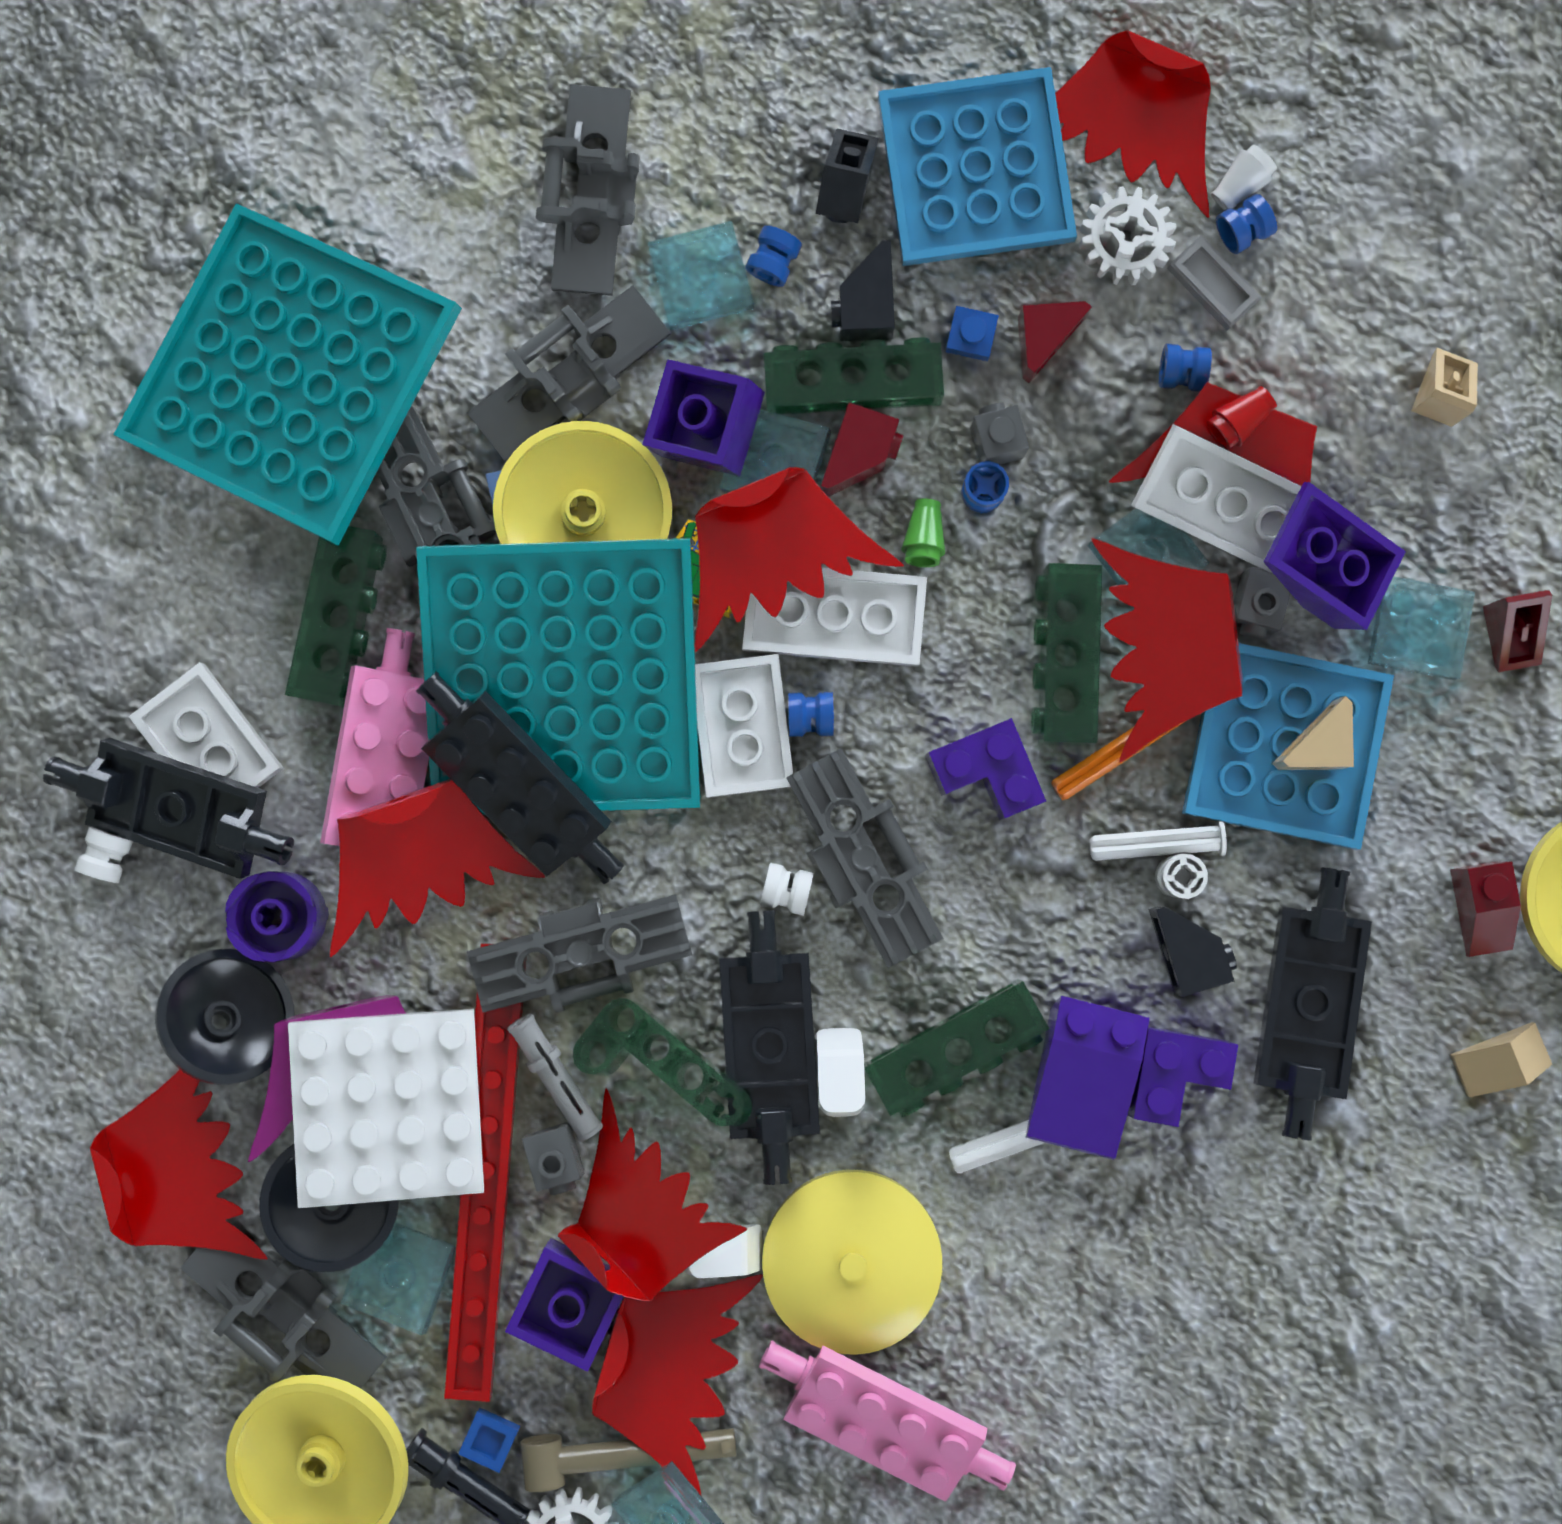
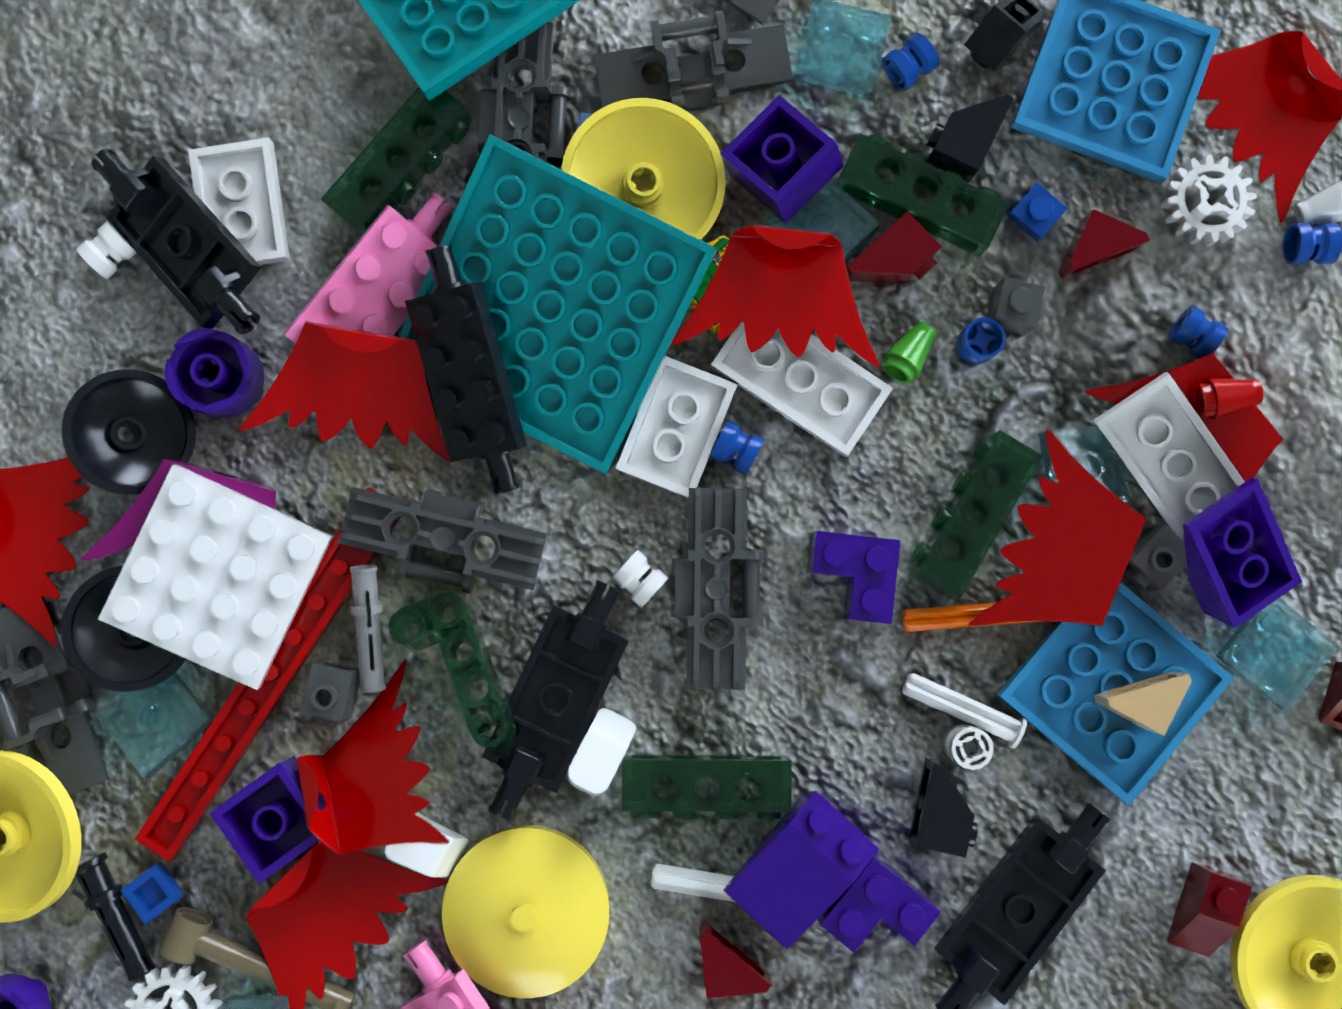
camera: 25 degrees right, 0 degrees up
light grey tile [1167,235,1262,331] -> none
none -> dark red slope [699,921,772,999]

